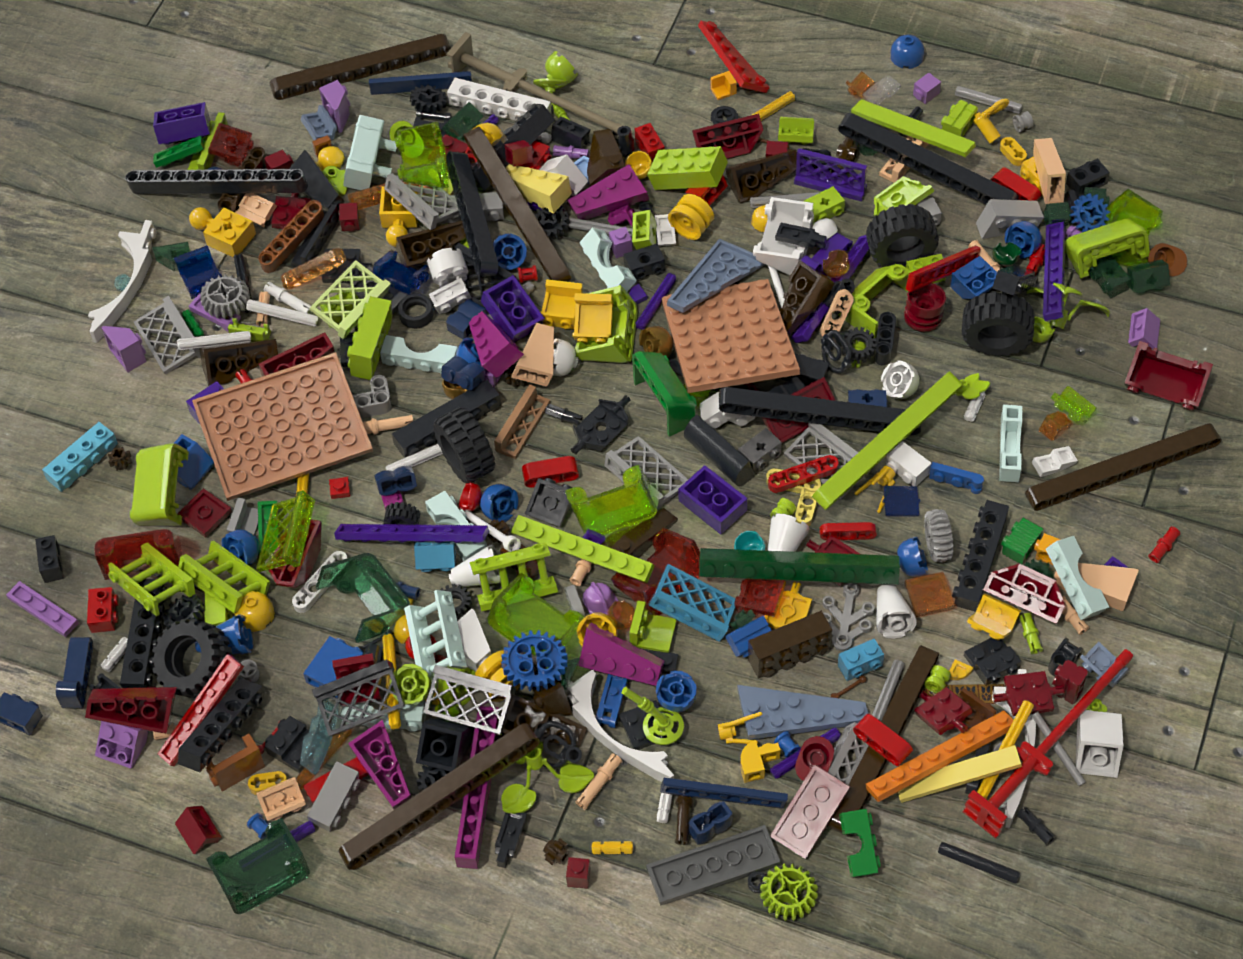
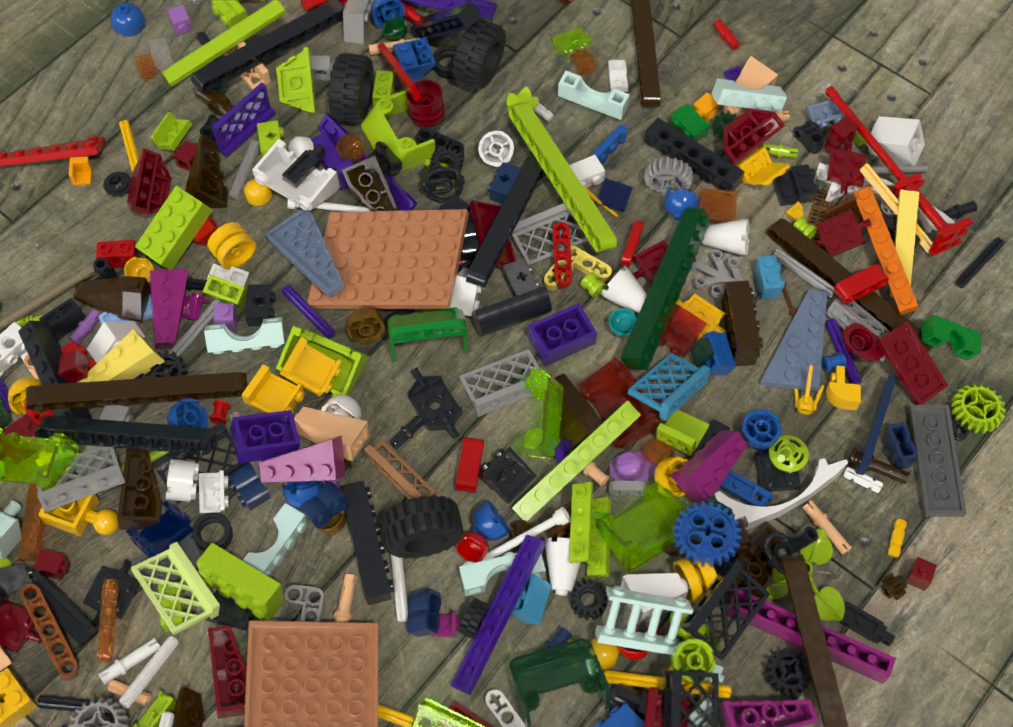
camera: 75 degrees left, 5 degrees up
red plate [329,477,350,499] -> none
black slope [416,716,475,771] -> none
dark purple tile [629,284,647,305] -> none
light nougat beam [820,289,854,337] -> none

